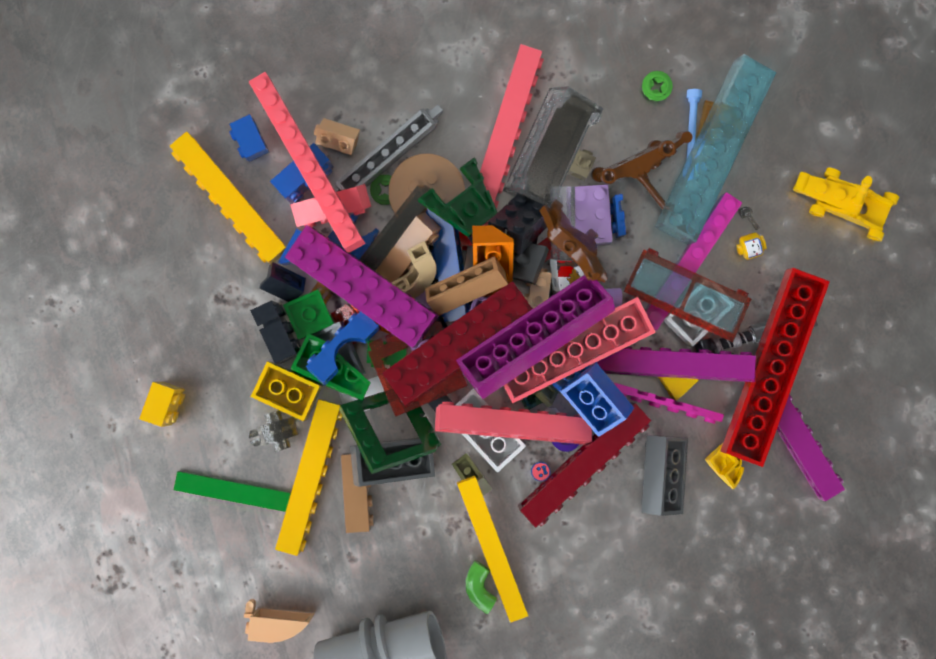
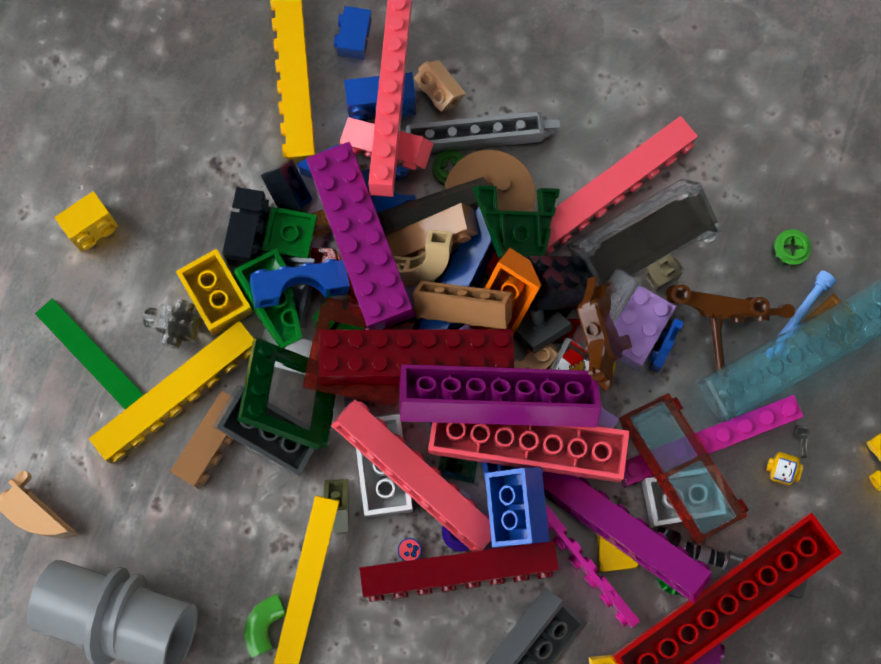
camera: 40 degrees right, 10 degrees down
olive tile [535,385,558,407] -> none

